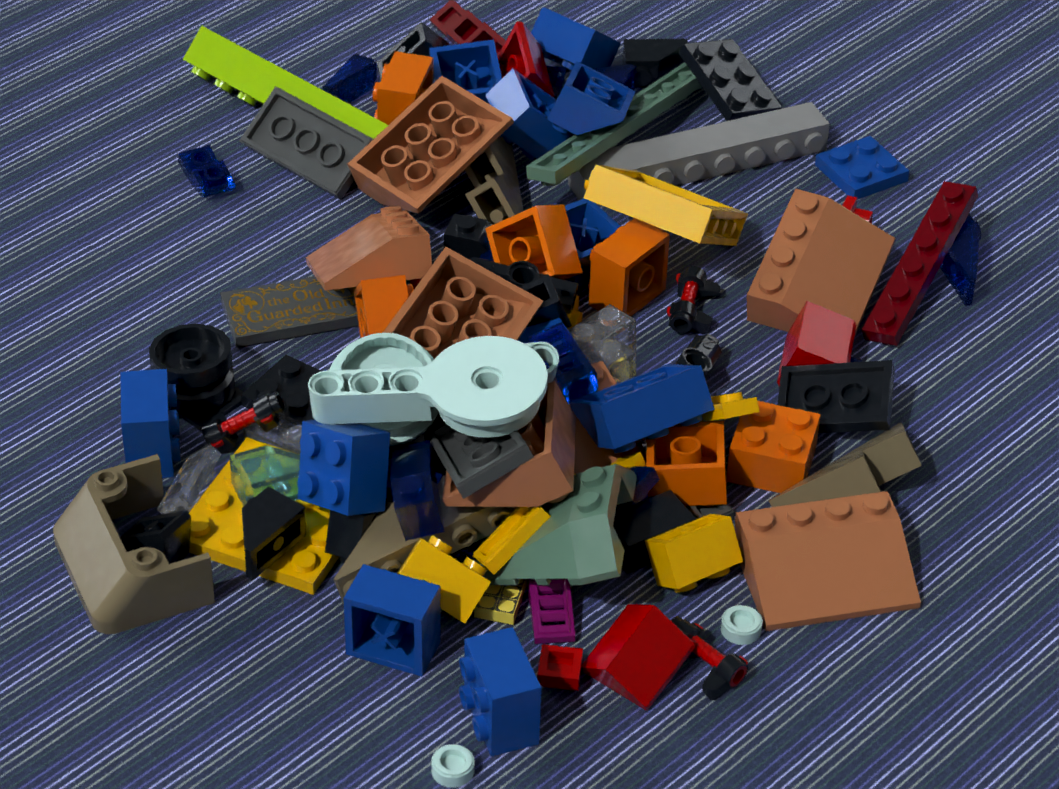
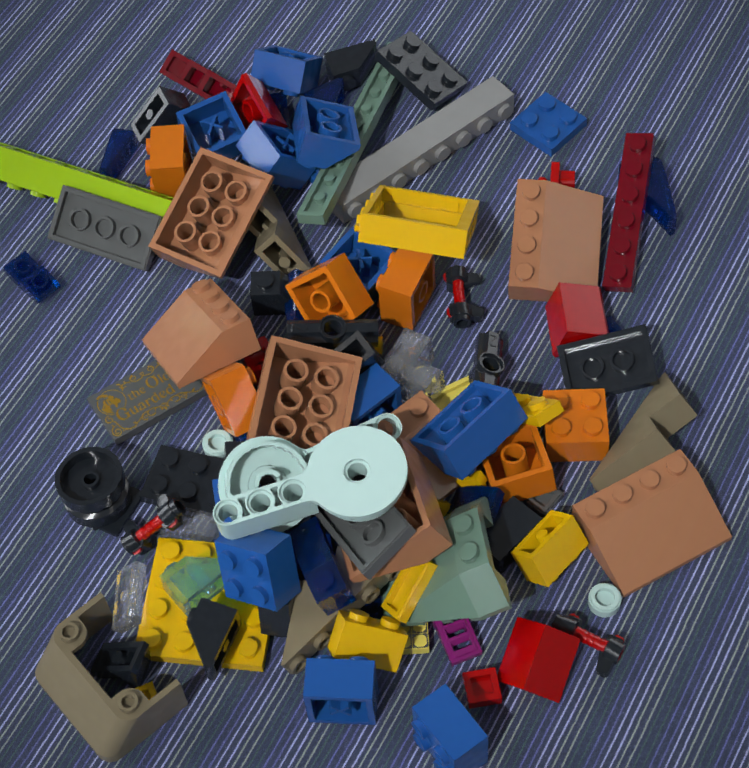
camera: 10 degrees left, 15 degrees up
blue brick [120,369,181,478] -> none
clear blue slope [528,322,598,404] -> none

